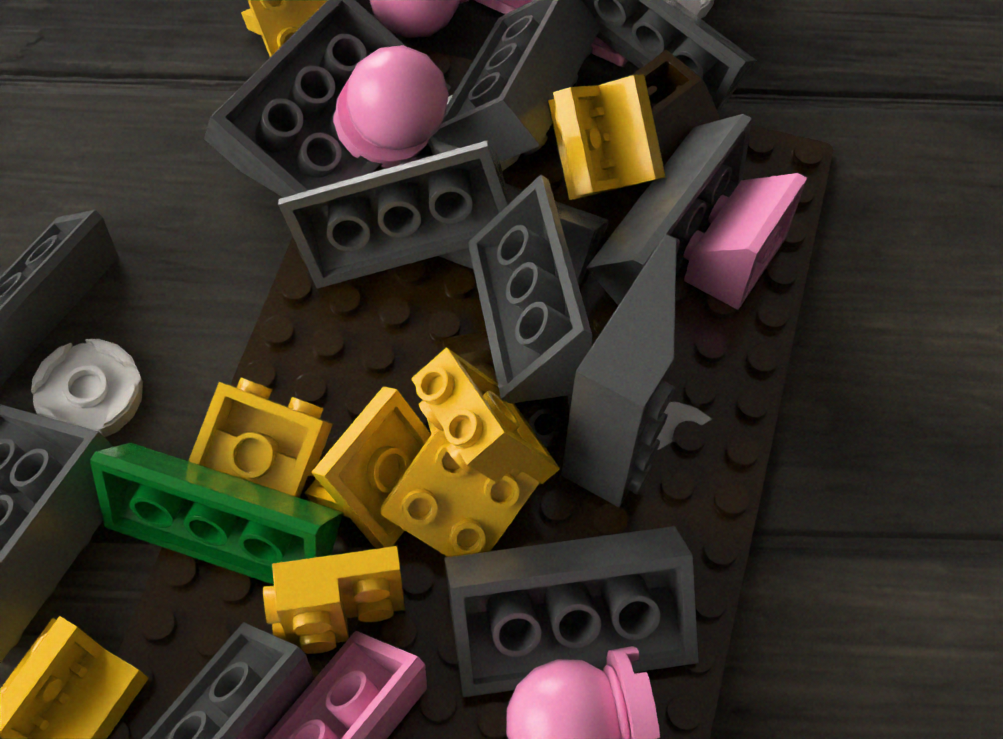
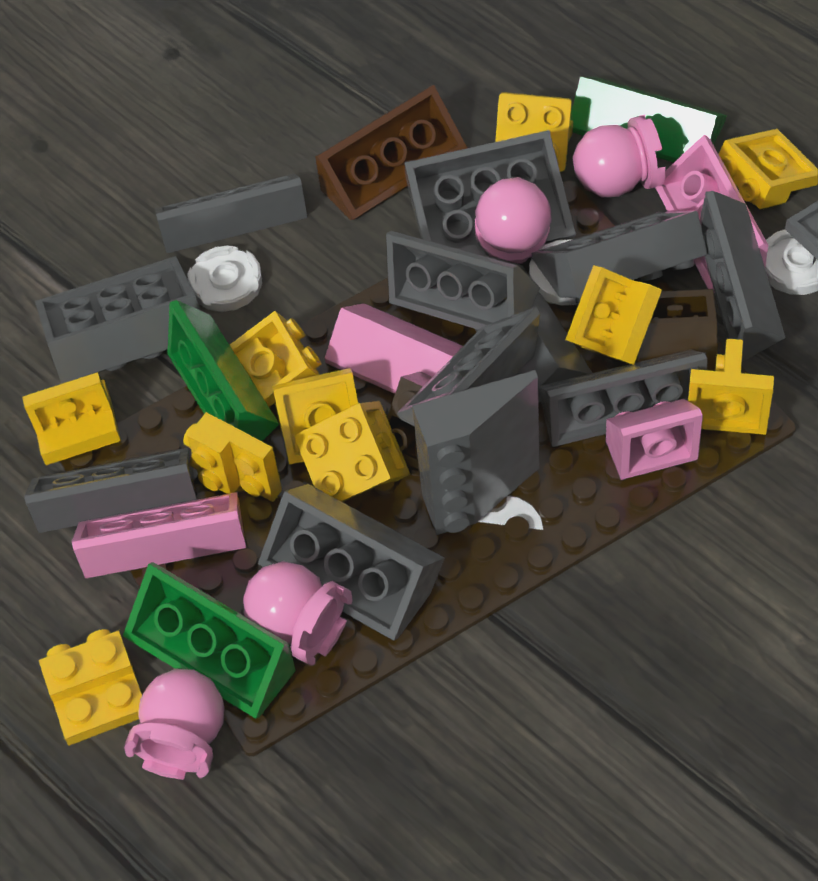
camera: 50 degrees right, 5 degrees down
yellow plate [411,347,560,484] -> none
none -> reddish brown slope [315,85,467,220]
none -> bright pink slope [325,303,463,394]
none -> yellow bracket [688,339,774,435]

